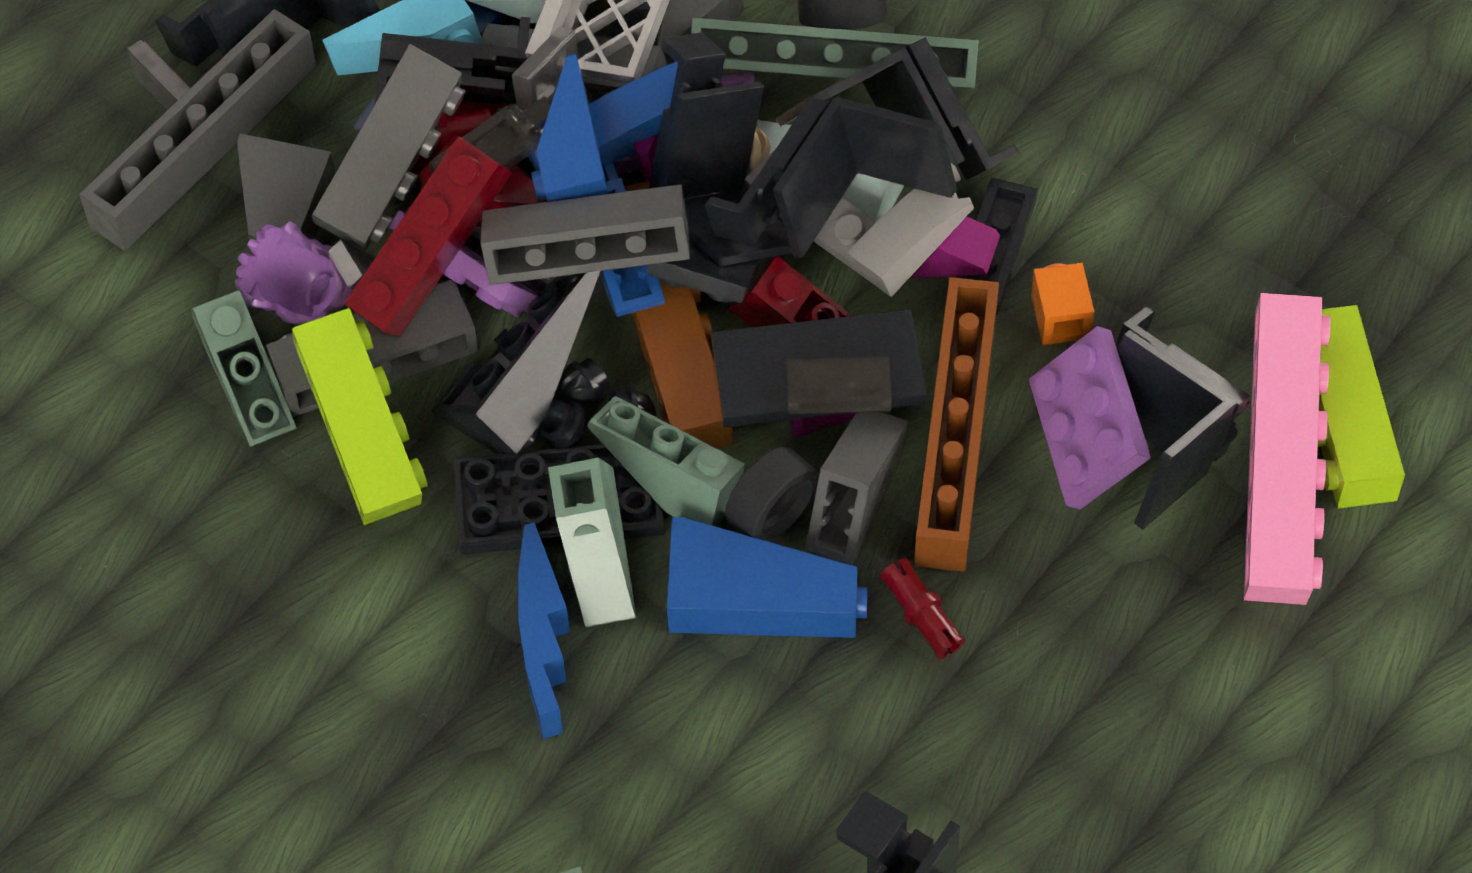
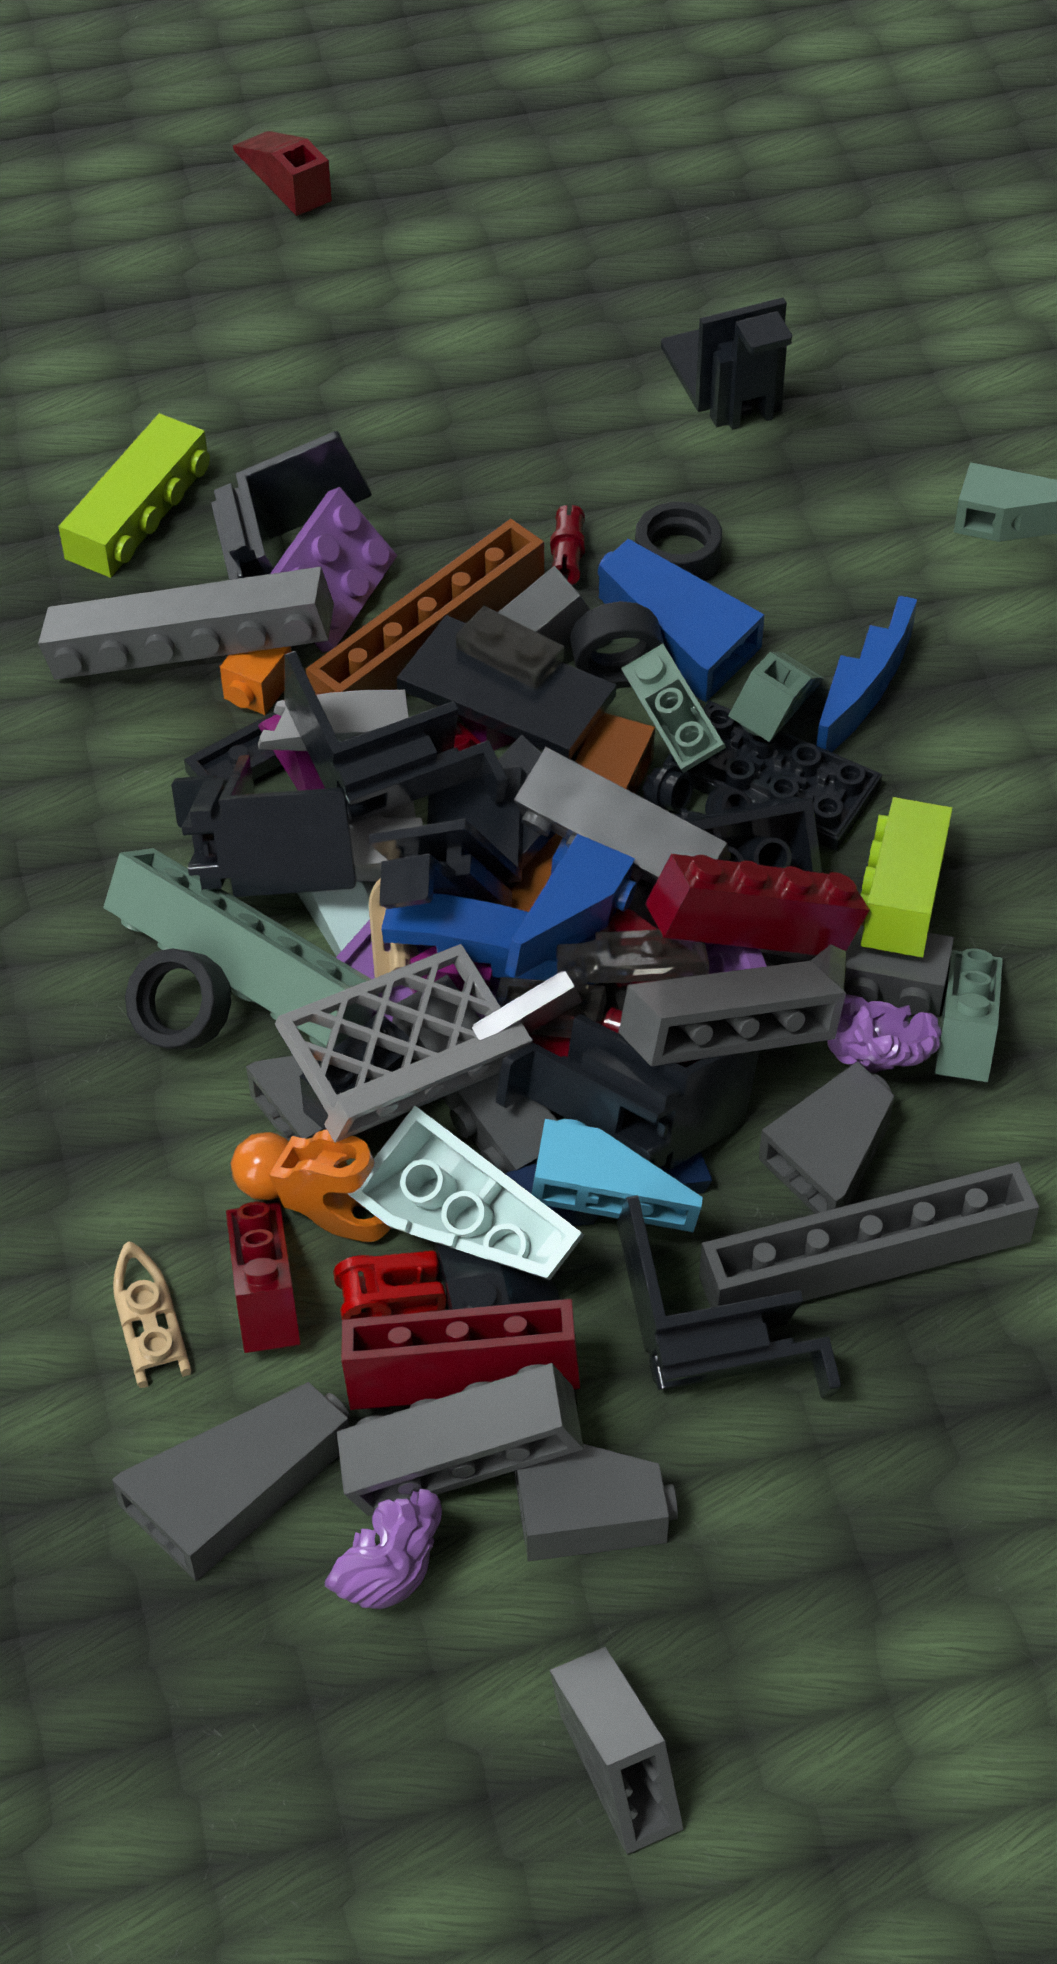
camera: 145 degrees left, 5 degrees down
flat silver tile [127,40,190,110] -> none
bright pink brick [1244,293,1330,605] -> none
none -> dark grey brick [38,567,334,680]
none -> black tyre [635,501,722,581]

